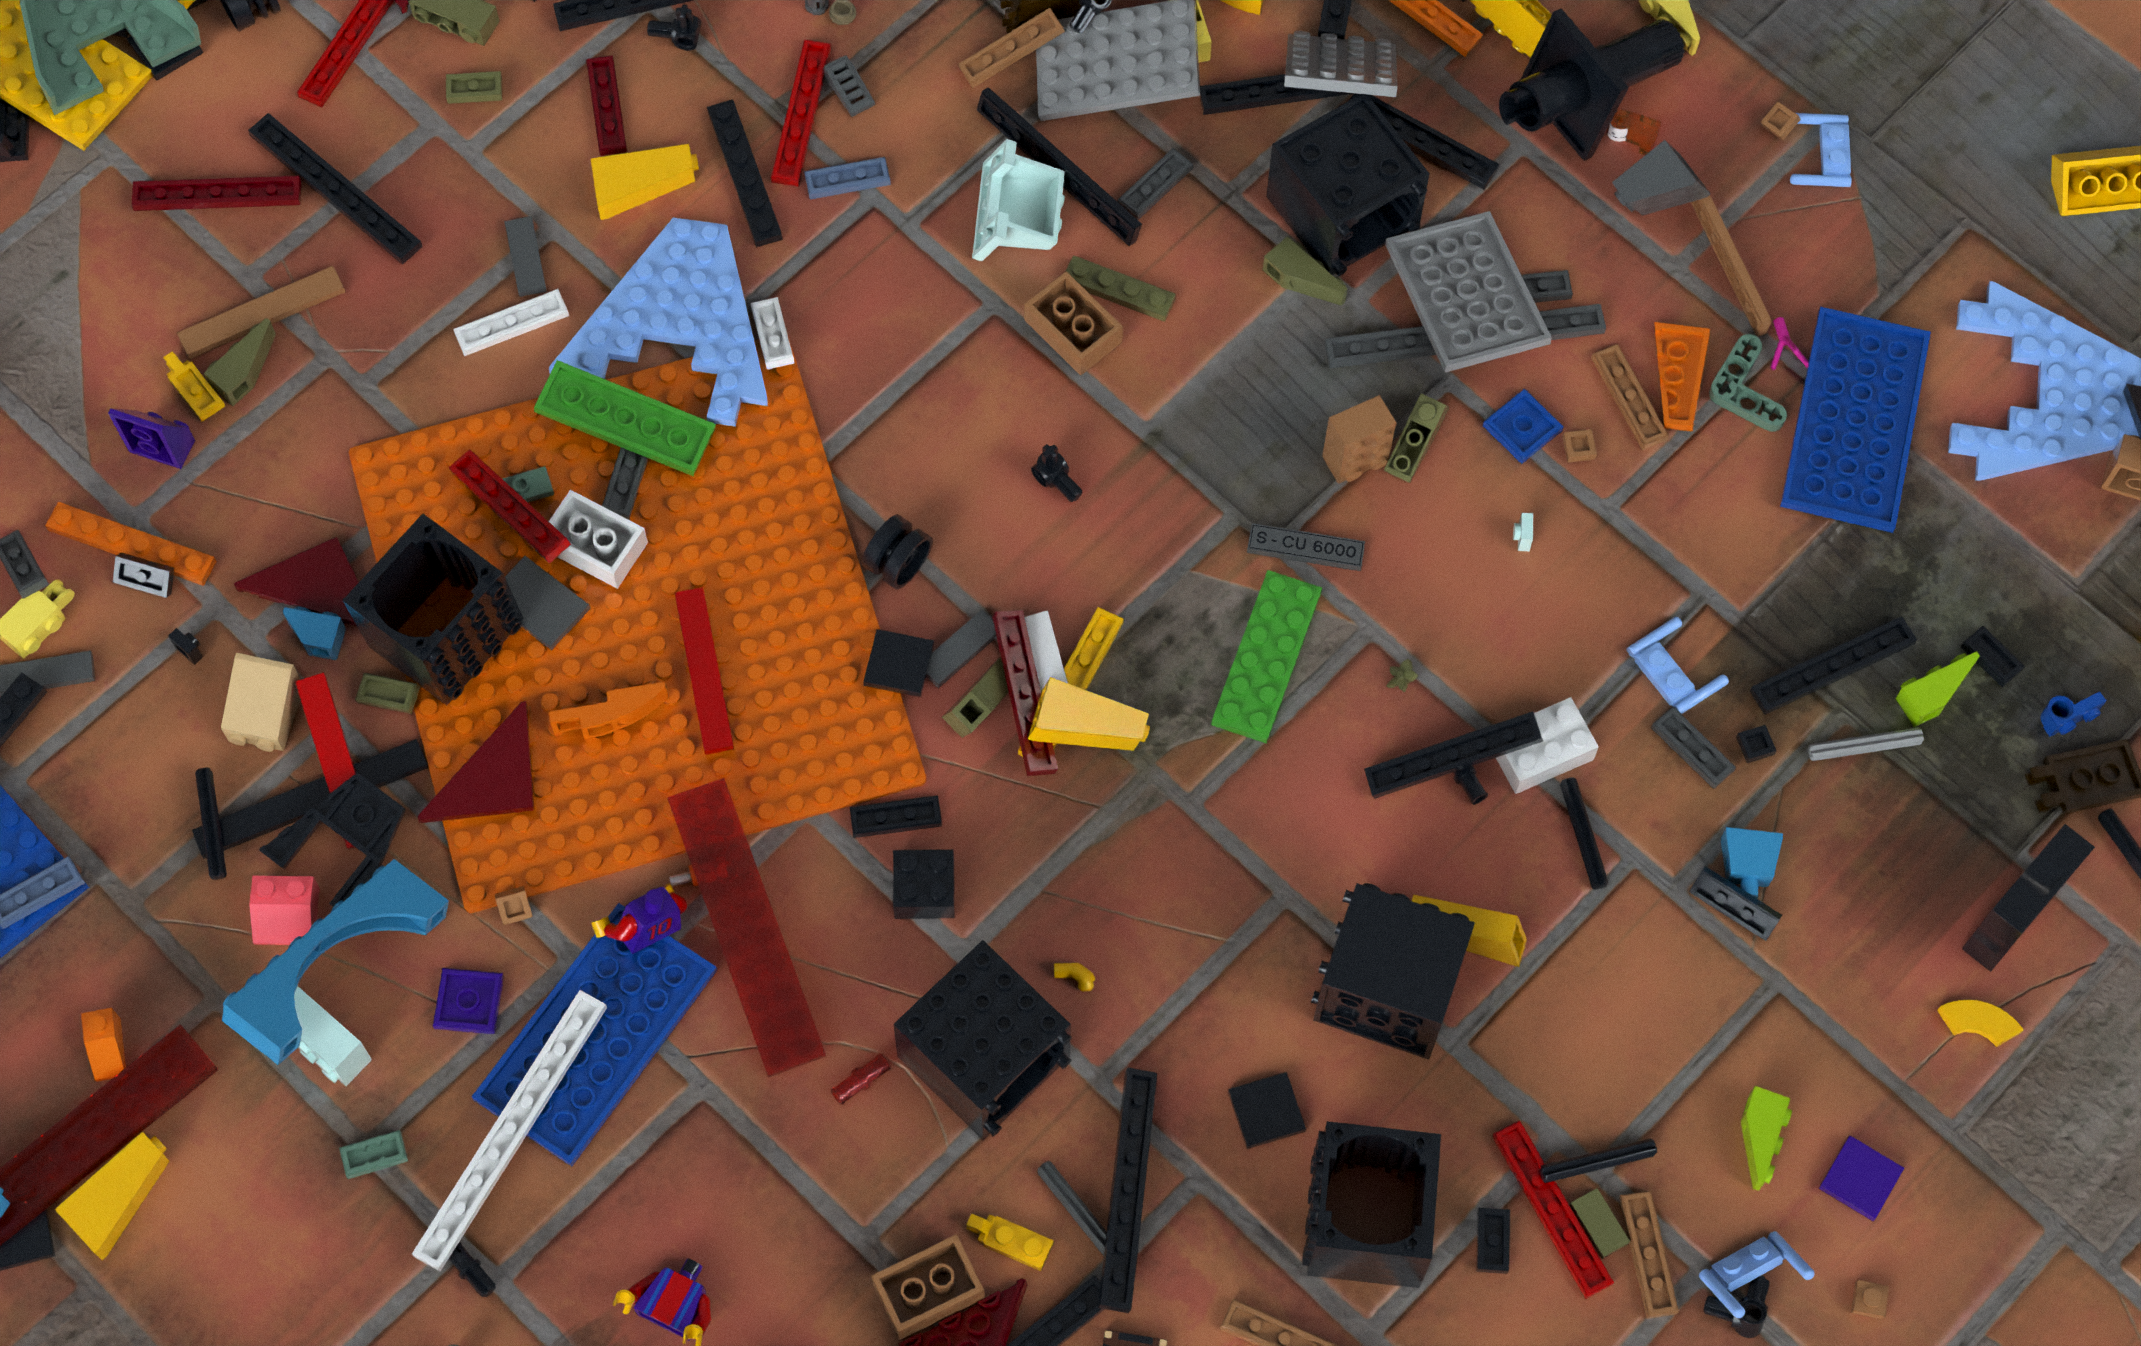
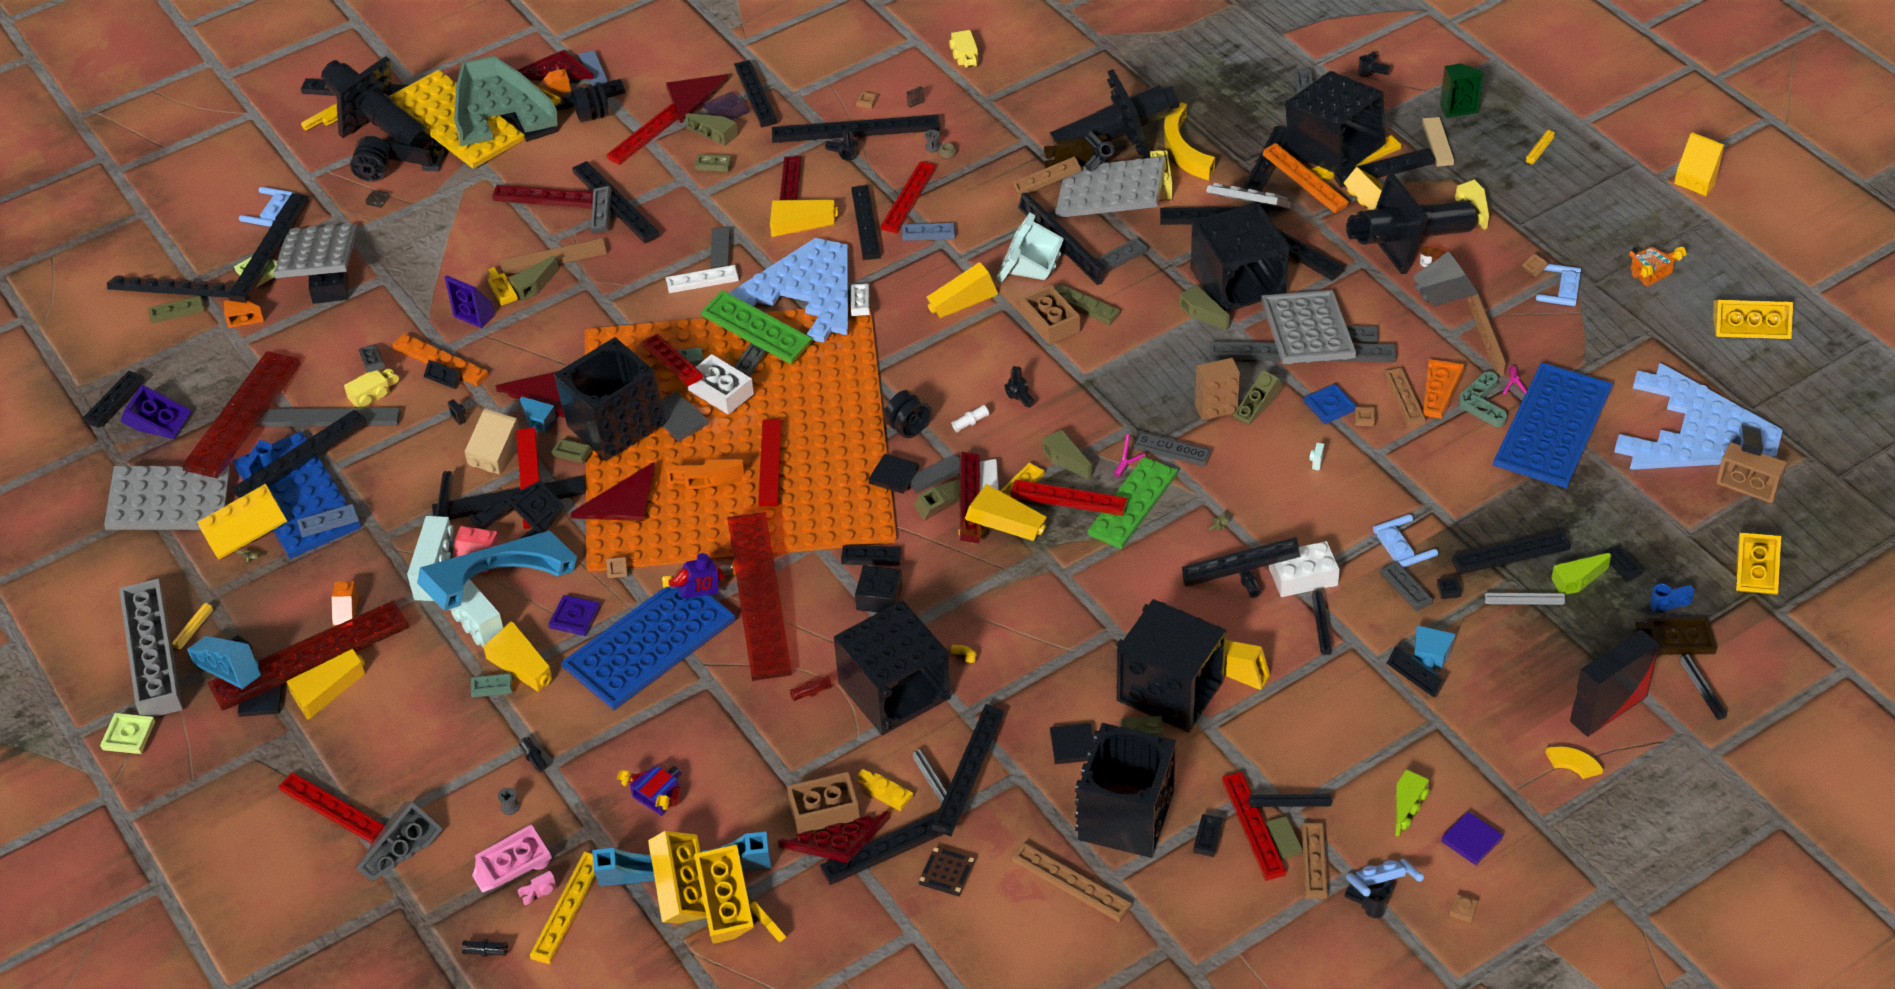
camera: 15 degrees right, 20 degrees down
white plate [412,990,607,1272] -> none
dark grey slope [824,55,875,117] -> none
none -> light aqua brick [407,516,455,601]
none -> yellow slope [483,622,552,692]
none -> dark grey tile [591,186,612,234]
none -> yellow slope [927,262,998,318]
none -> white pin [951,405,989,432]
none -> red tile [1011,480,1127,516]
none -> olive slope [1042,430,1093,479]
none -> dark pink plant [1113,433,1146,477]
none -> olive plate [1120,716,1164,737]
none -> torso [1629,247,1687,287]

